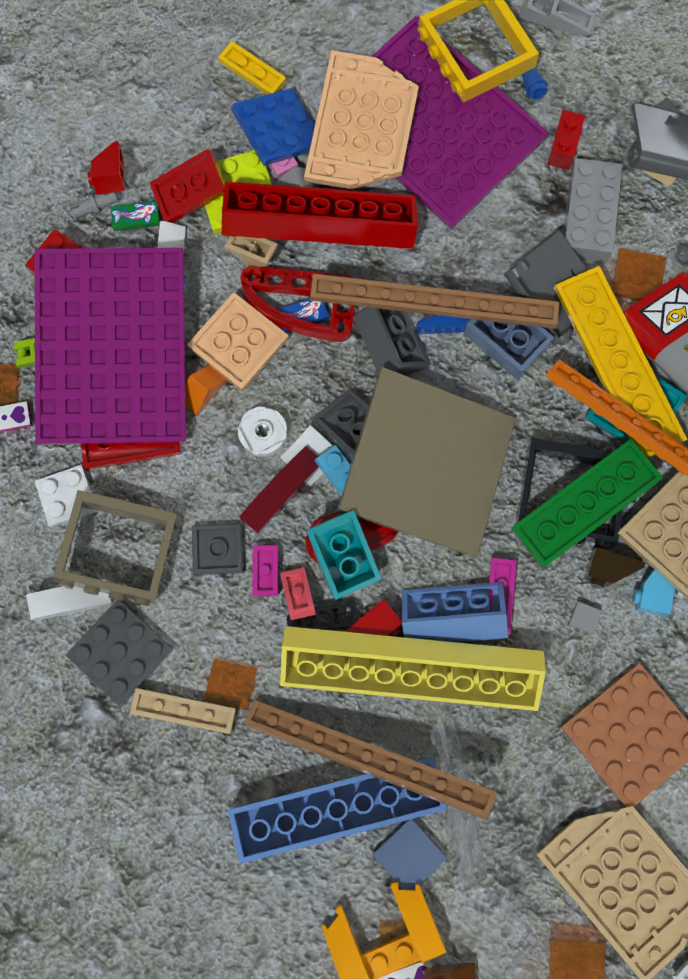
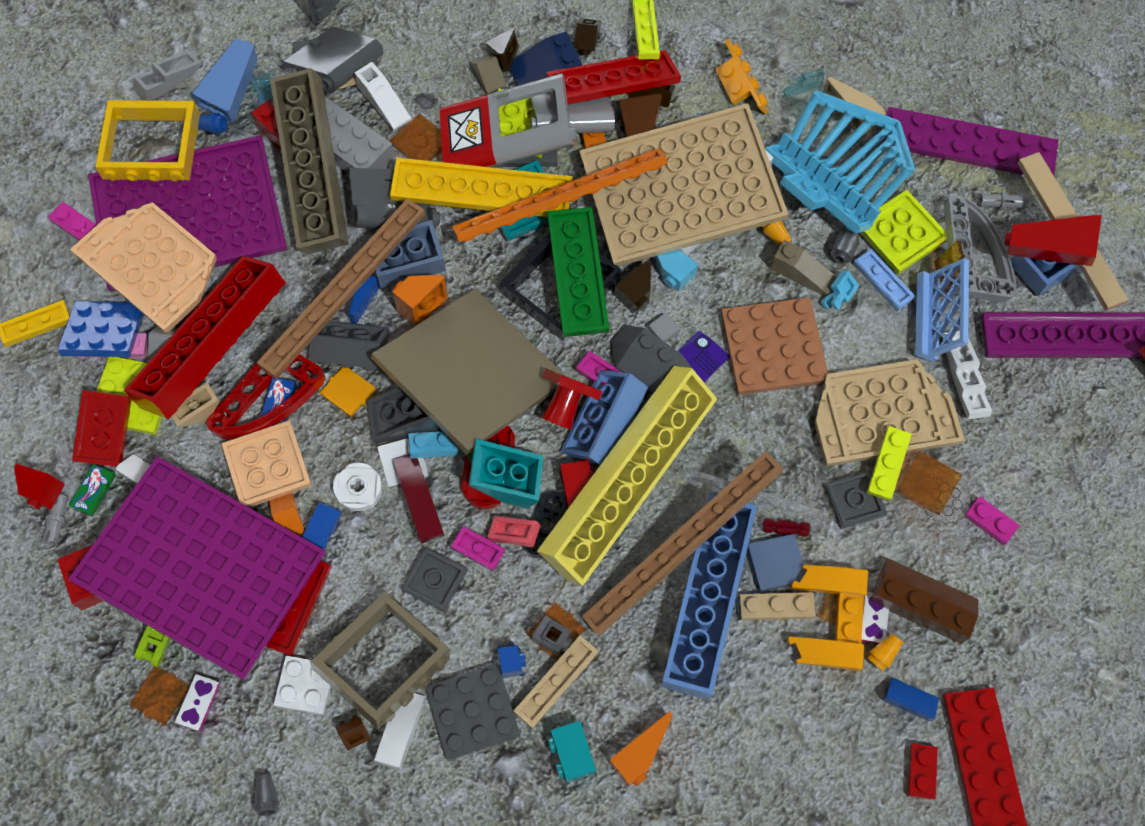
camera: 65 degrees left, 10 degrees down
none -> dark pink plate [48,202,97,241]
none -> medium blue slope [192,38,258,124]
none -> clear light blue slope [251,71,275,105]
none -> dark tan brick [270,68,349,255]
none -> blue slope [302,502,342,550]
none -> light orange piece [320,367,376,417]
none -> reddish brown tile [337,715,371,751]
none -> white slope [354,62,411,131]
none -> orange slope [392,275,448,327]
none -> blue plate [498,645,526,678]
none -> flat silver window [532,614,573,656]
none -> red plant [541,368,603,430]
none -> teal brick [548,721,596,784]
none -> orange slope [609,711,673,787]
none -> dark grey wedge [611,325,692,395]
none -> dark purple sticker [678,331,730,382]
none -> tan plate [739,592,816,621]
none -> dark red axle [762,518,810,537]
none -> dark grey tile [824,471,887,530]
none -> neon yellow plate [867,426,912,501]

